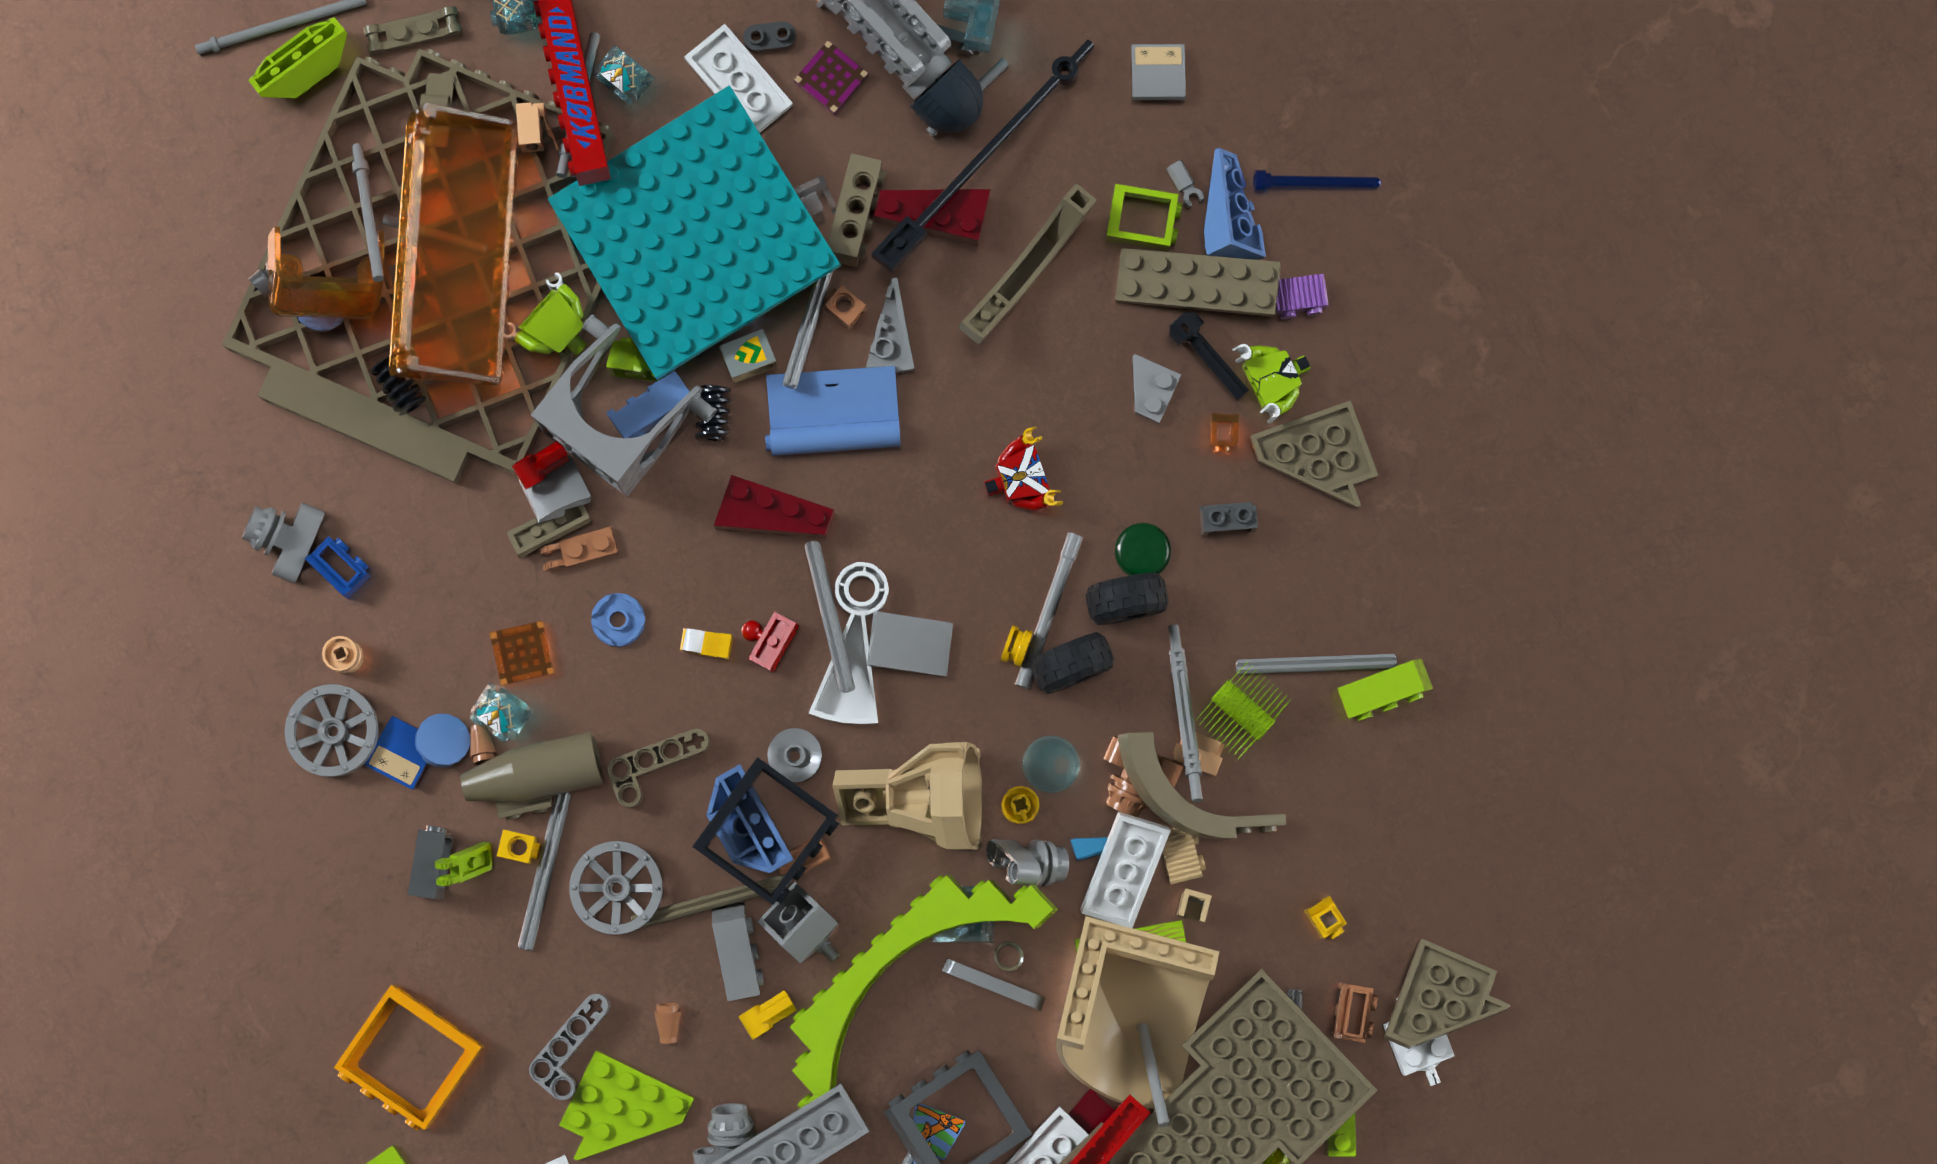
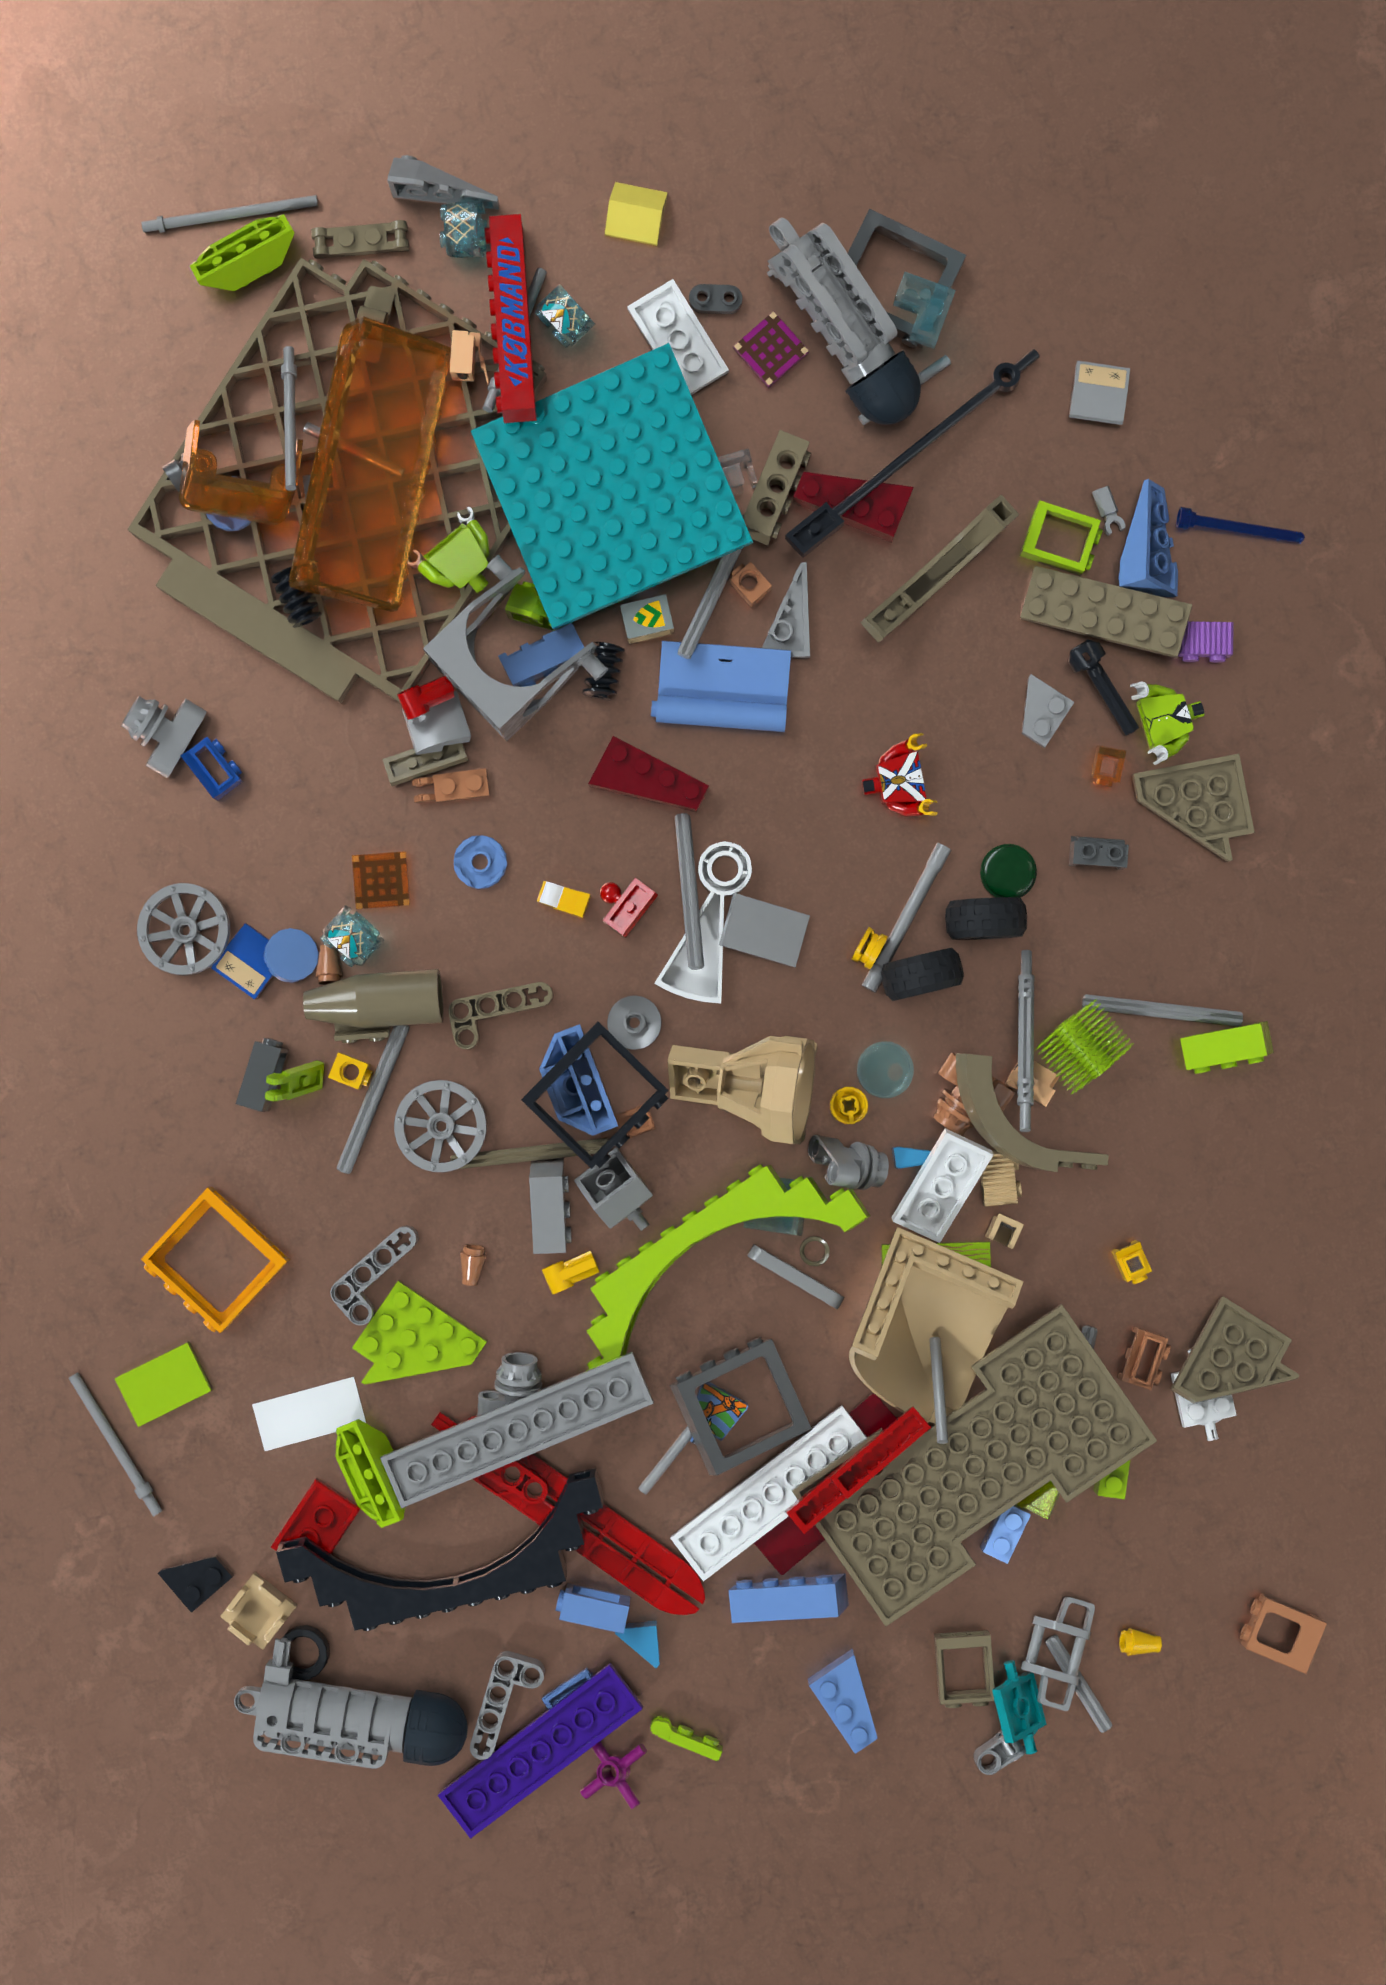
camera: 15 degrees right, 5 degrees up
light nougat wheel [322,636,364,674] -> none

